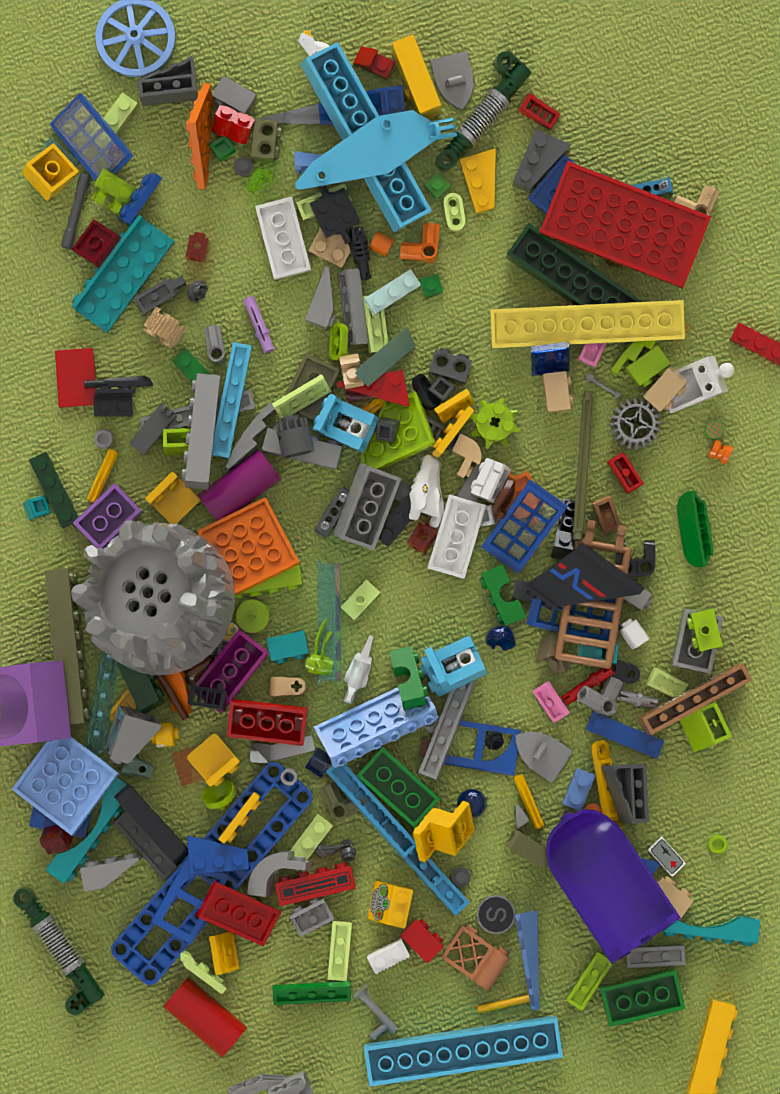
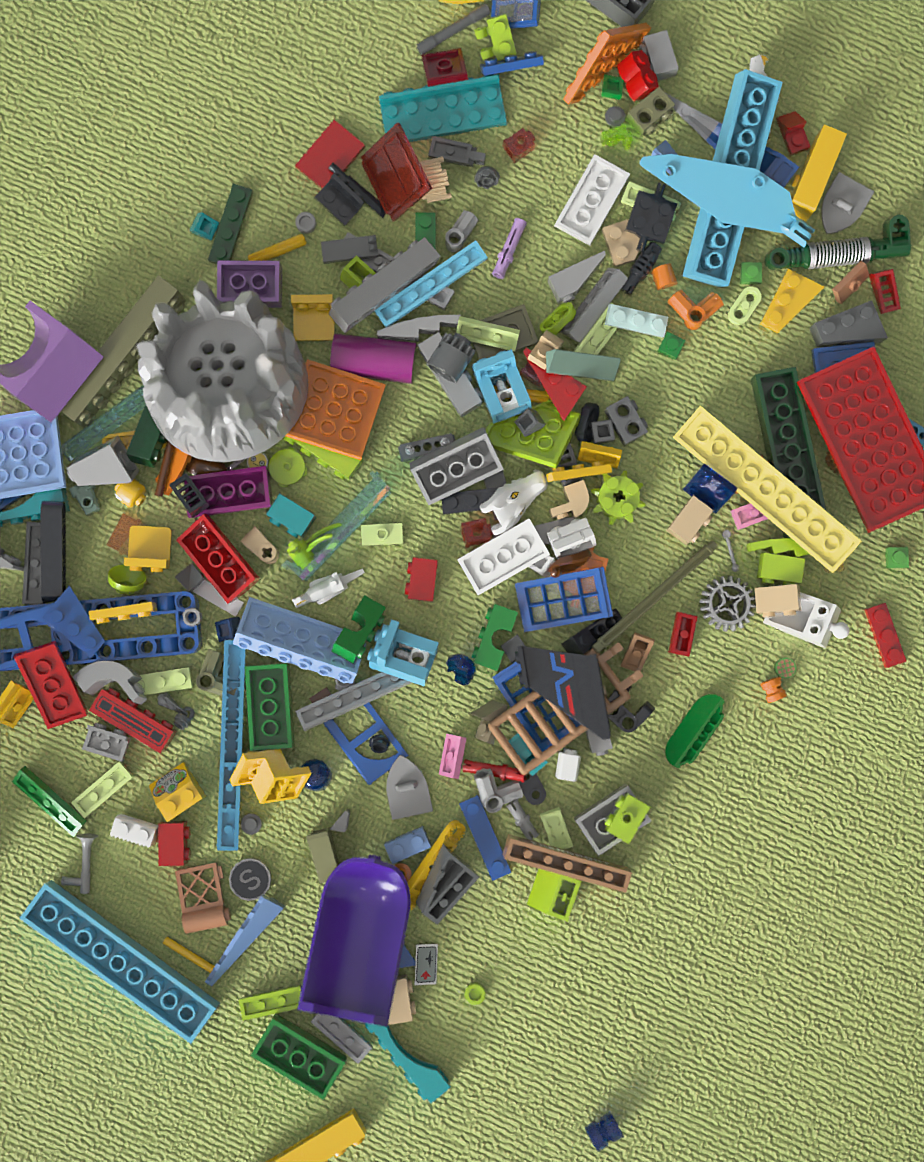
camera: 40 degrees right, 0 degrees up
yellow axle [514,774,544,829] -> none
none -> clear red piece [361,123,433,221]
none -> red brick [405,557,438,602]
none -> nougat plate [833,261,869,304]
none -> bright green plate [885,547,909,569]

